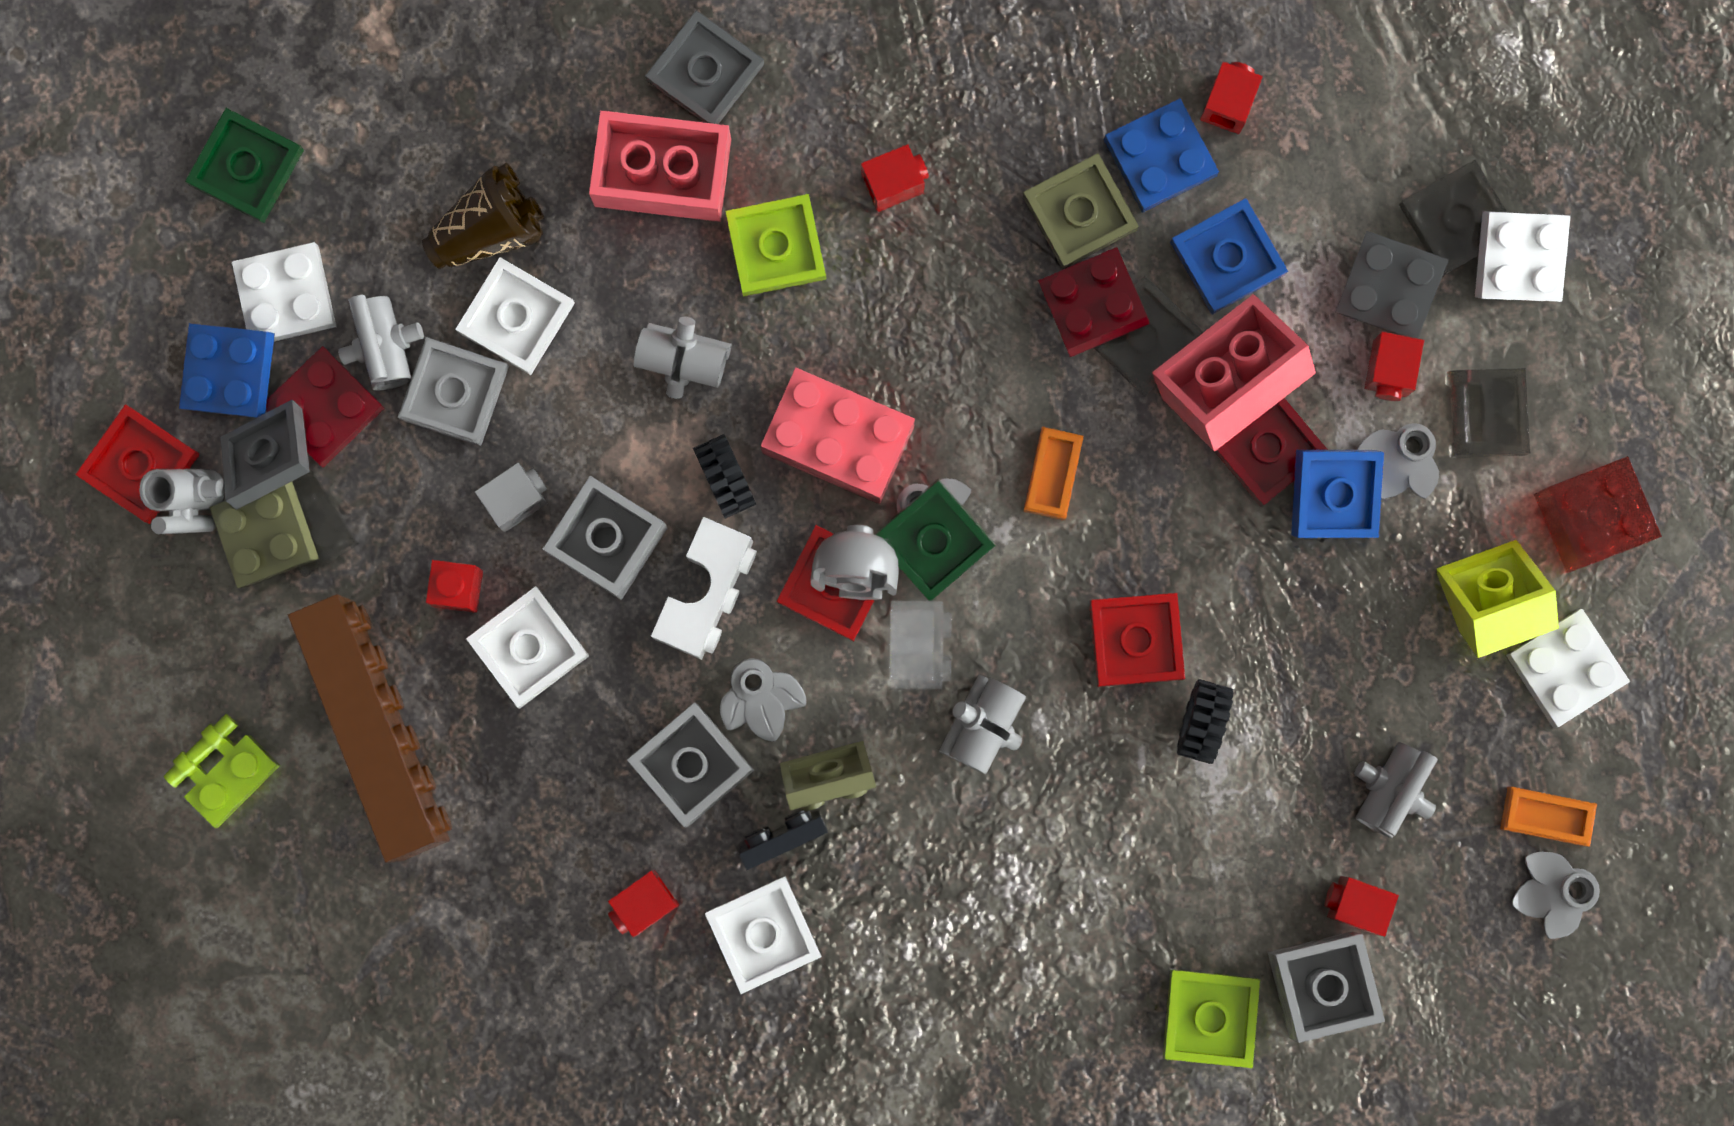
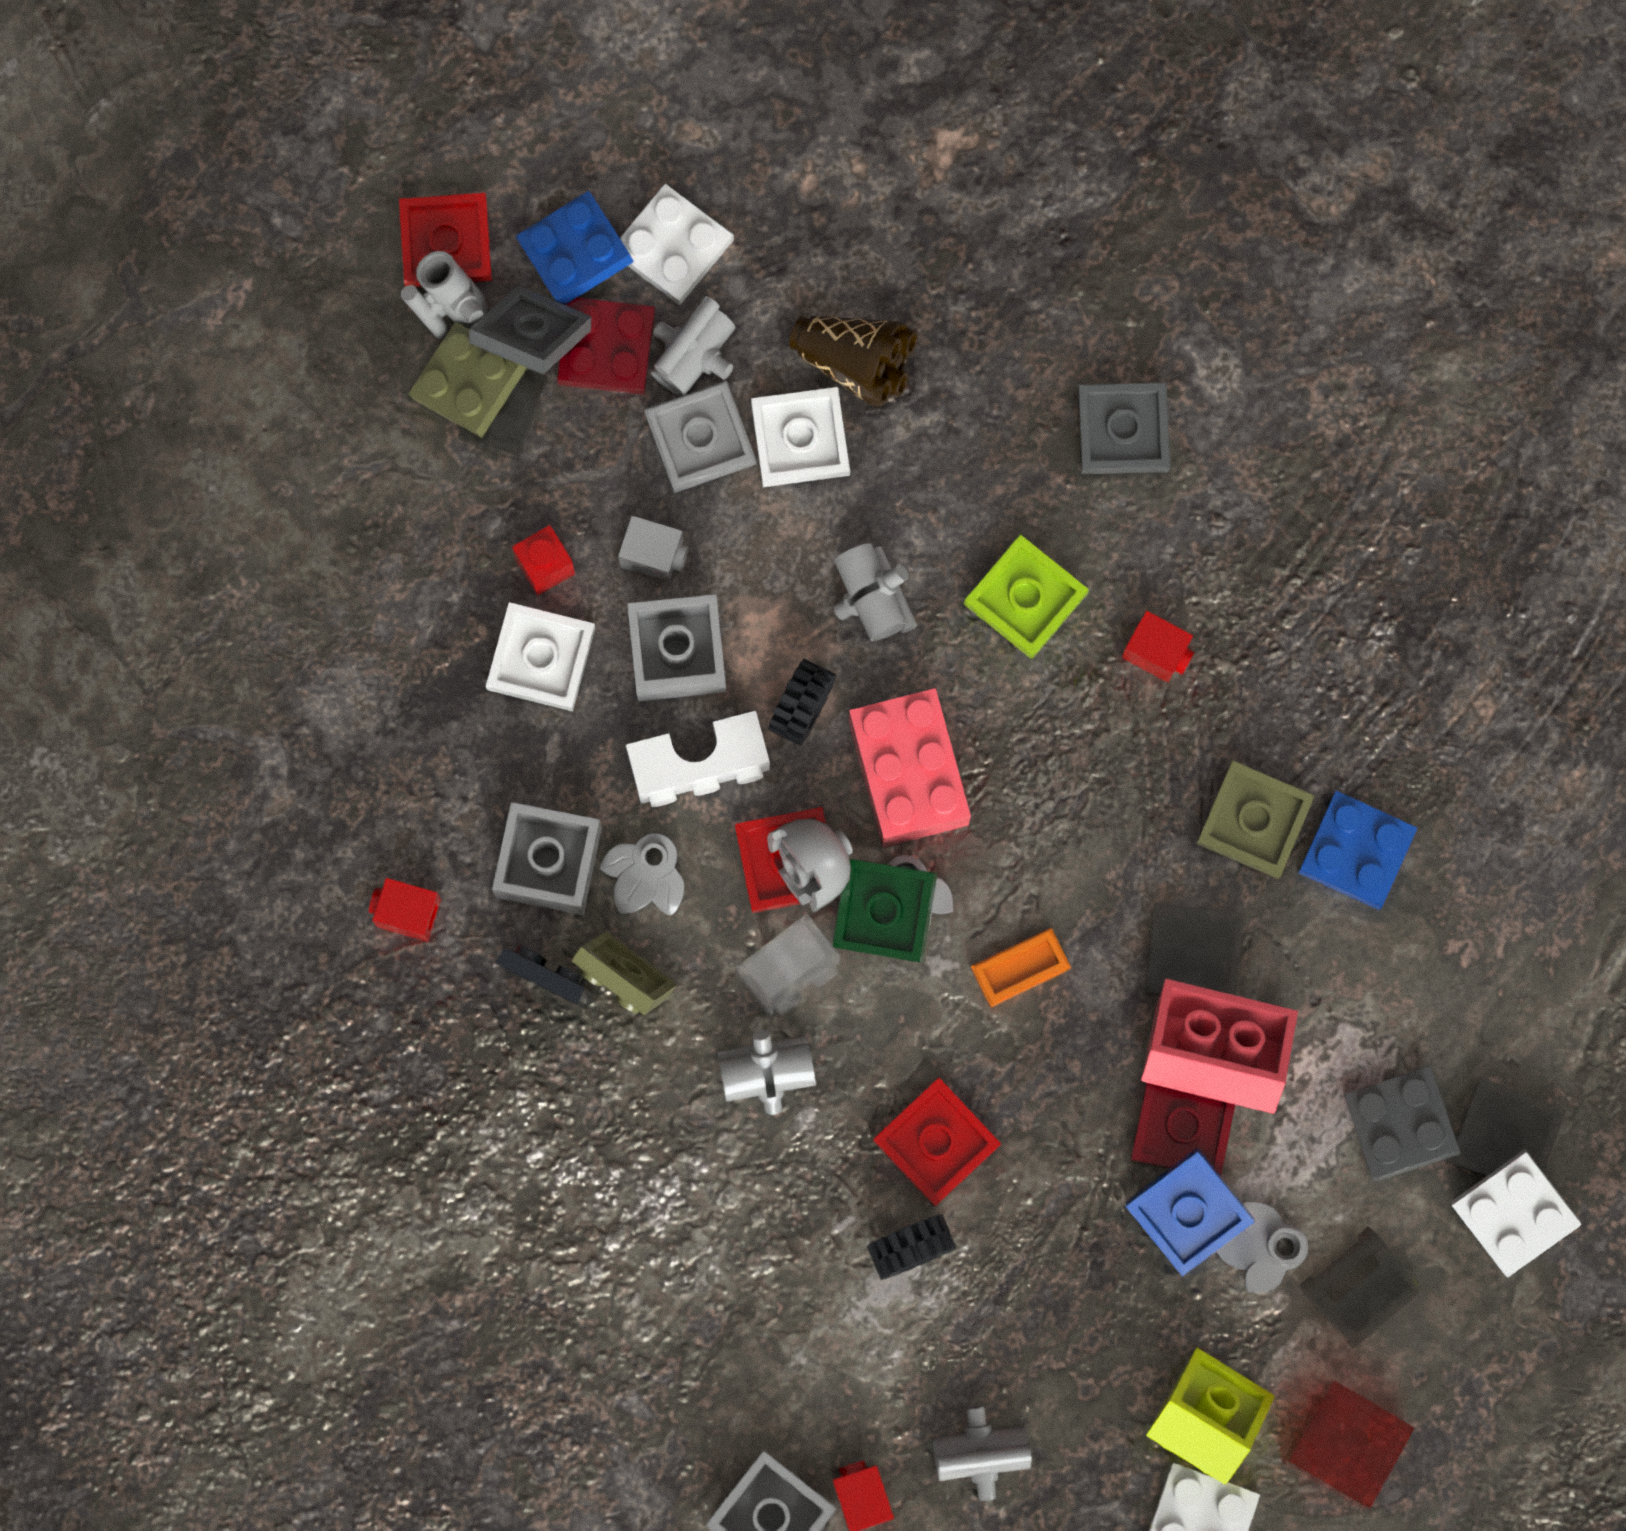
camera: 50 degrees right, 5 degrees down
lime plate [163,714,281,828] -> none
dark green plate [185,108,304,223] -> none
reddish brown brick [287,594,452,863] -> none
coral brick [589,110,731,222] -> none
white plate [705,876,821,994] -> none
dark red plate [1038,247,1150,357] -> none
lime plate [1163,969,1260,1068] -> none
blue plate [1170,198,1288,315] -> none
red brick [1200,62,1263,134] -> none
red brick [1364,332,1425,401] -> none

